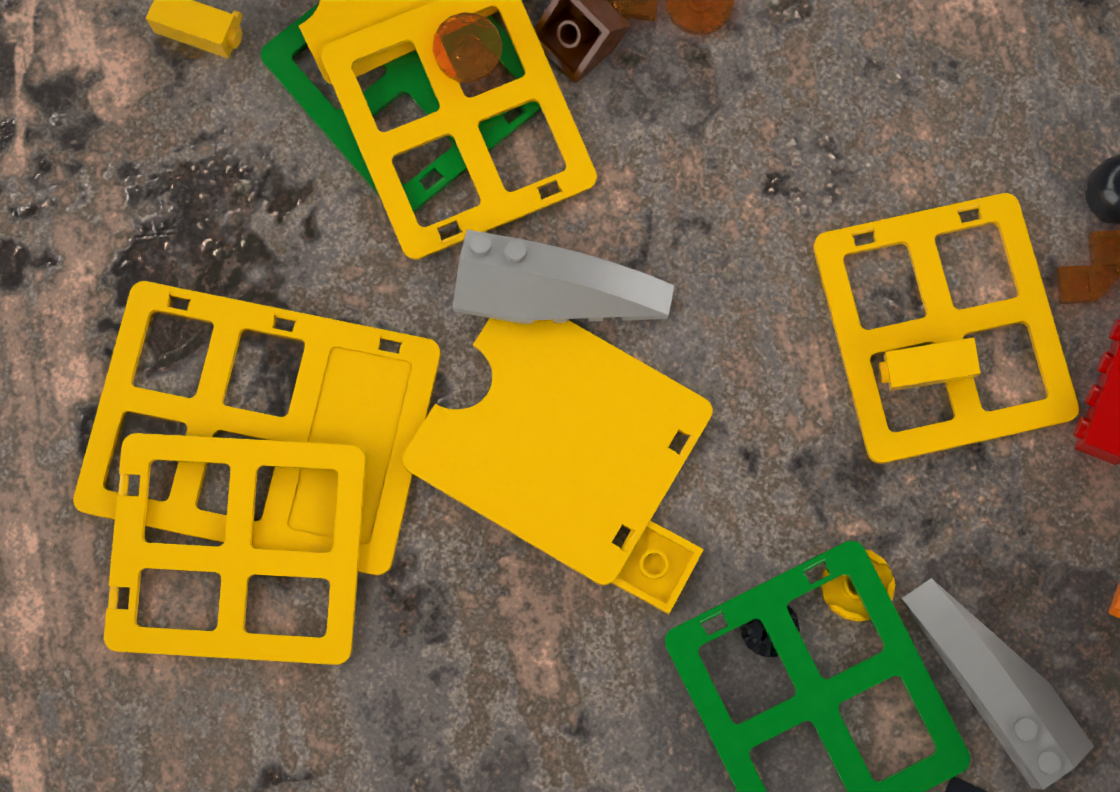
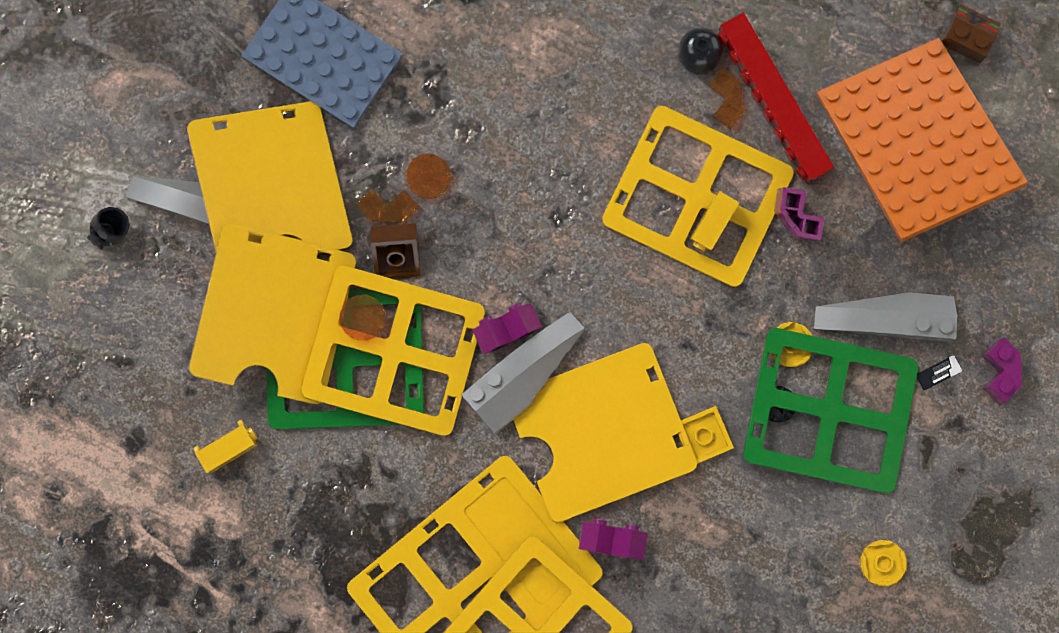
camera: 55 degrees left, 5 degrees up
none -> magenta brick [472,303,542,355]
none -> magenta brick [579,518,648,560]
none -> magenta brick [774,187,825,241]

